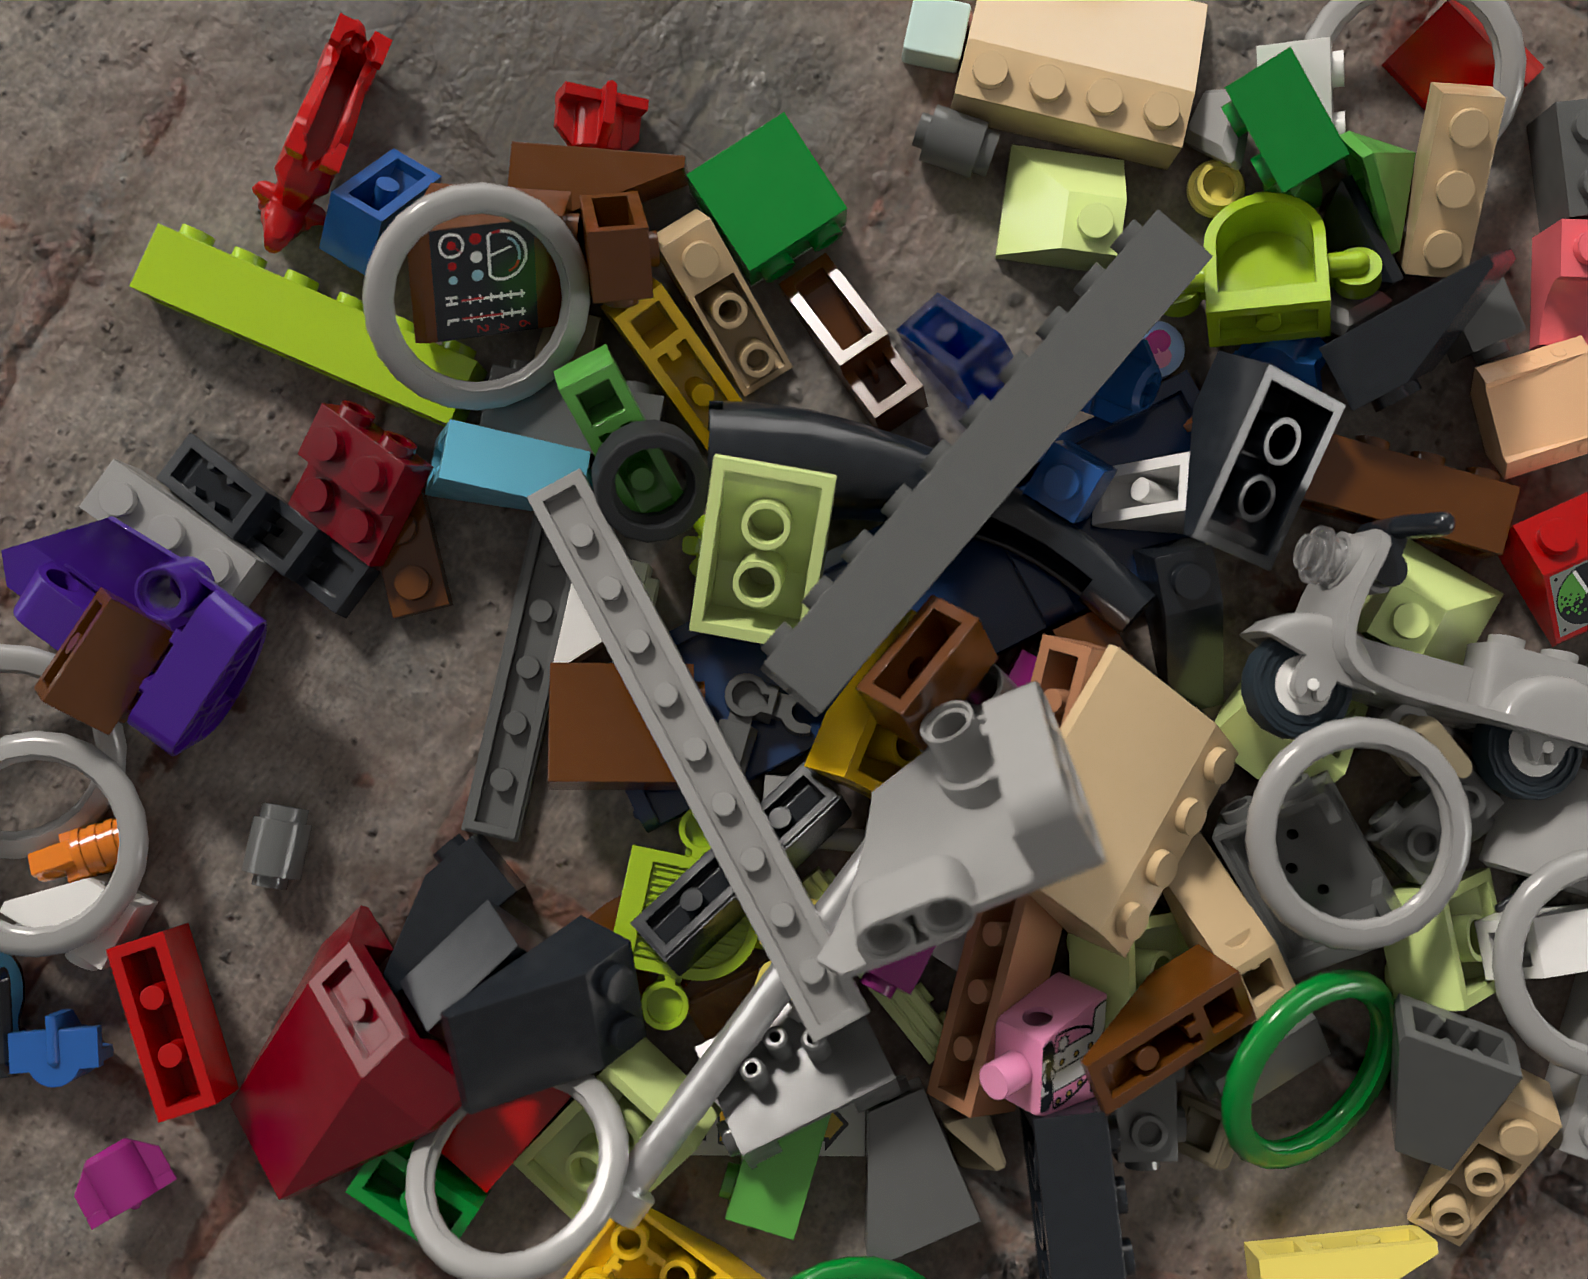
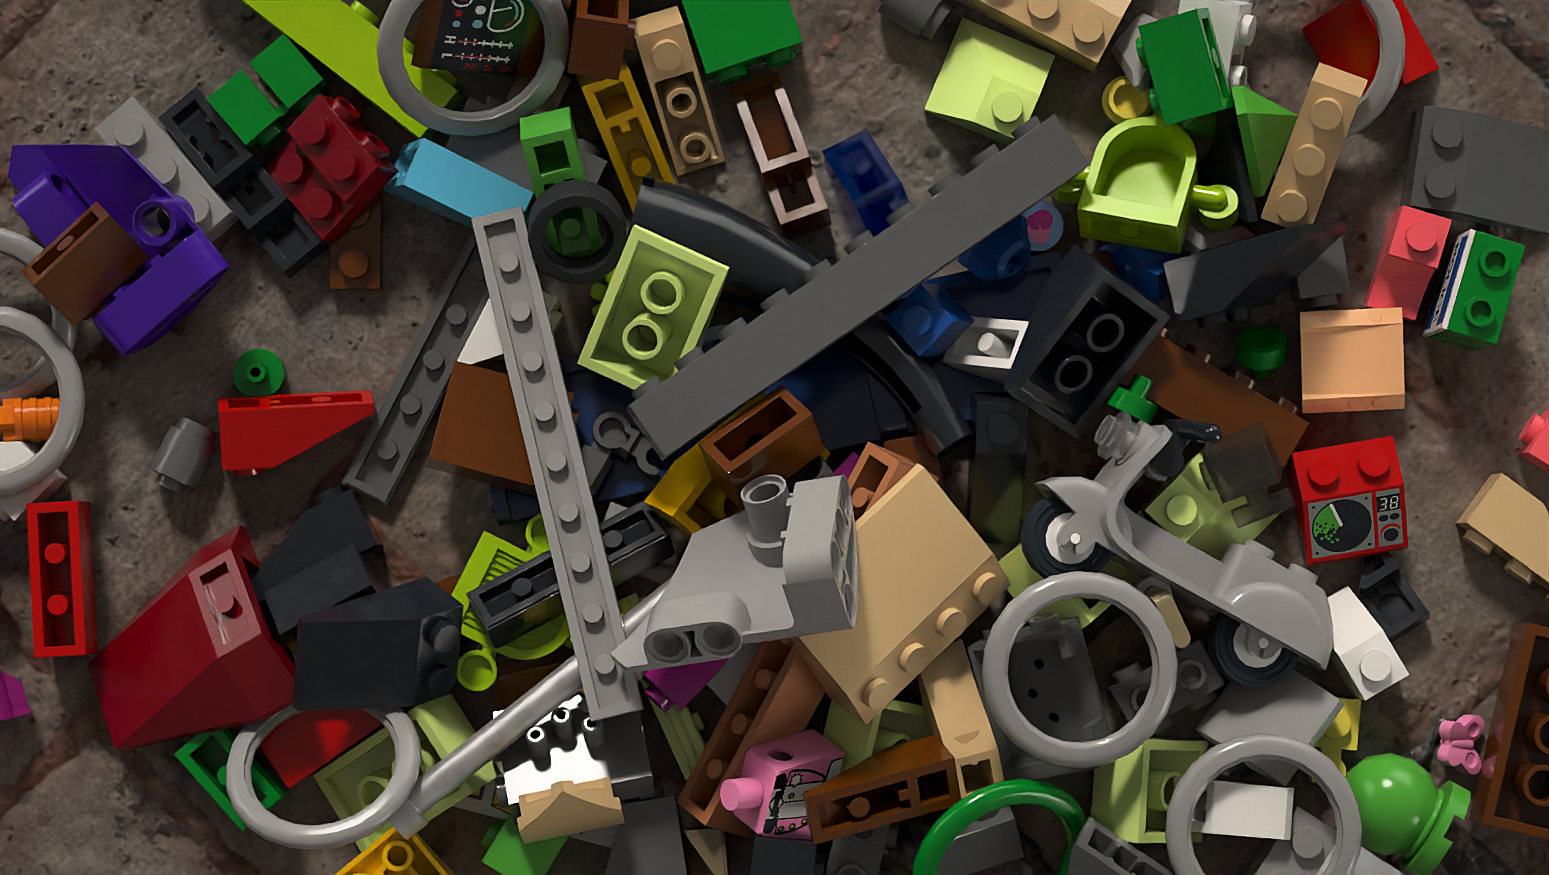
camera: 15 degrees right, 0 degrees up
none -> green piece [207,34,330,152]
none -> red slope [218,390,374,476]
none -> green tile [233,348,287,396]
none -> tan slope [517,777,625,844]
none -> green tile [1104,373,1159,425]
none -> clear smoke brick [1199,421,1296,528]
none -> green tile [1235,326,1287,379]

